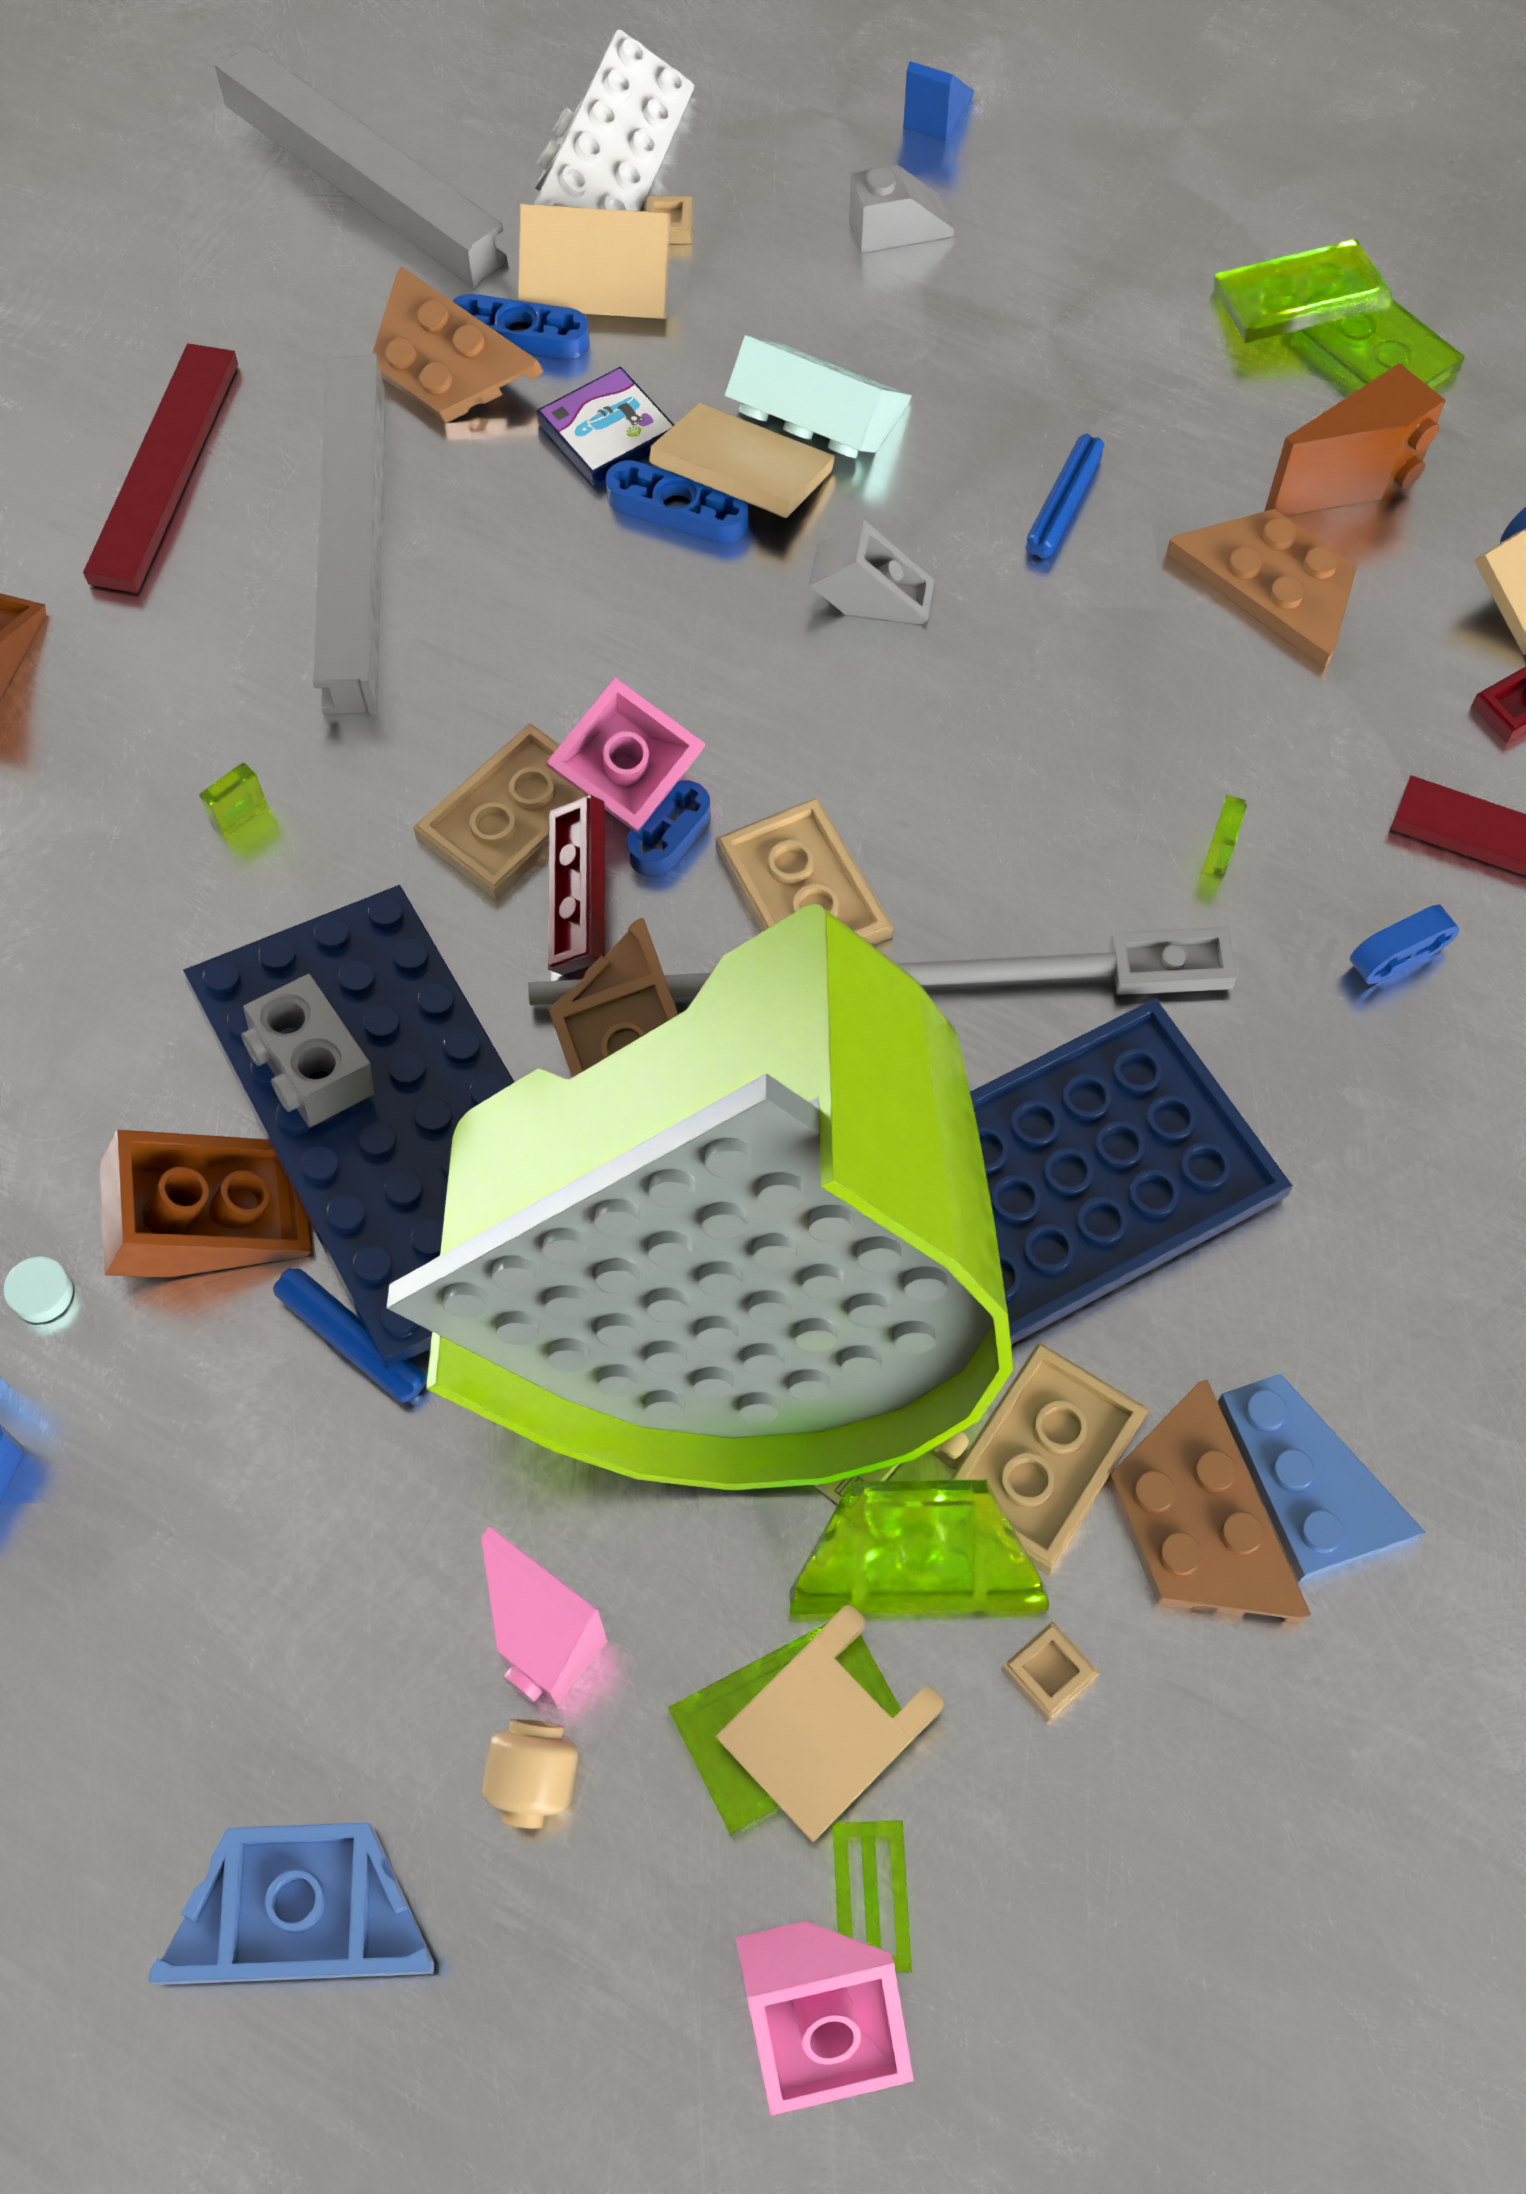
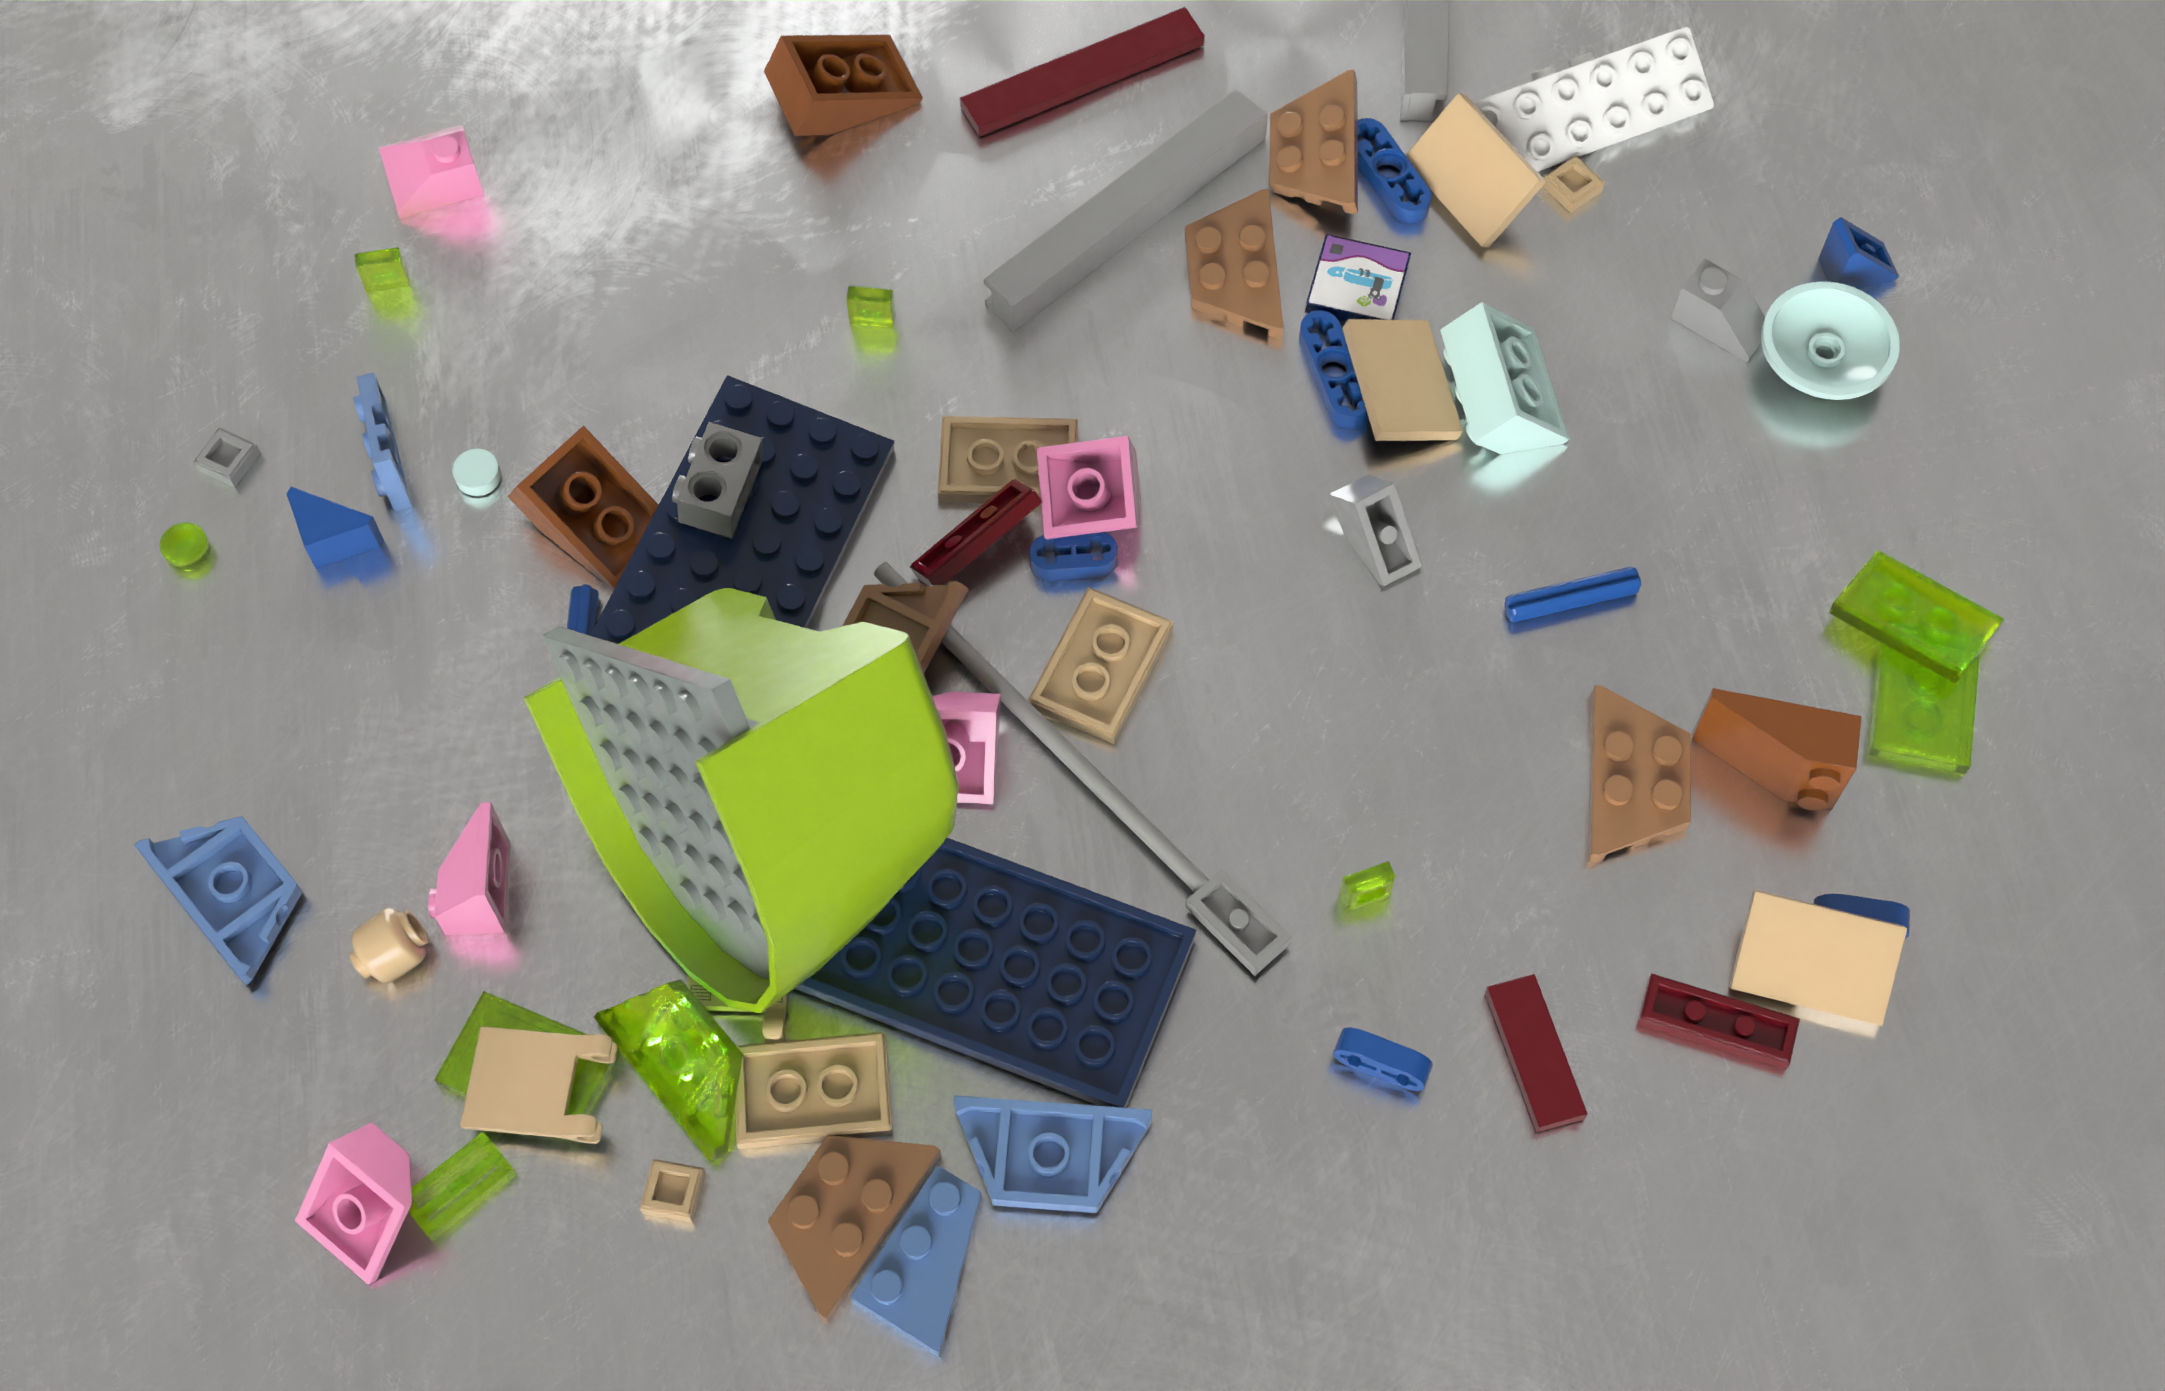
camera: 50 degrees right, 0 degrees up
none -> medium blue wing [953,1095,1152,1213]
none -> medium nougat wing [1185,189,1284,338]
none -> light aqua dish [1761,282,1900,400]

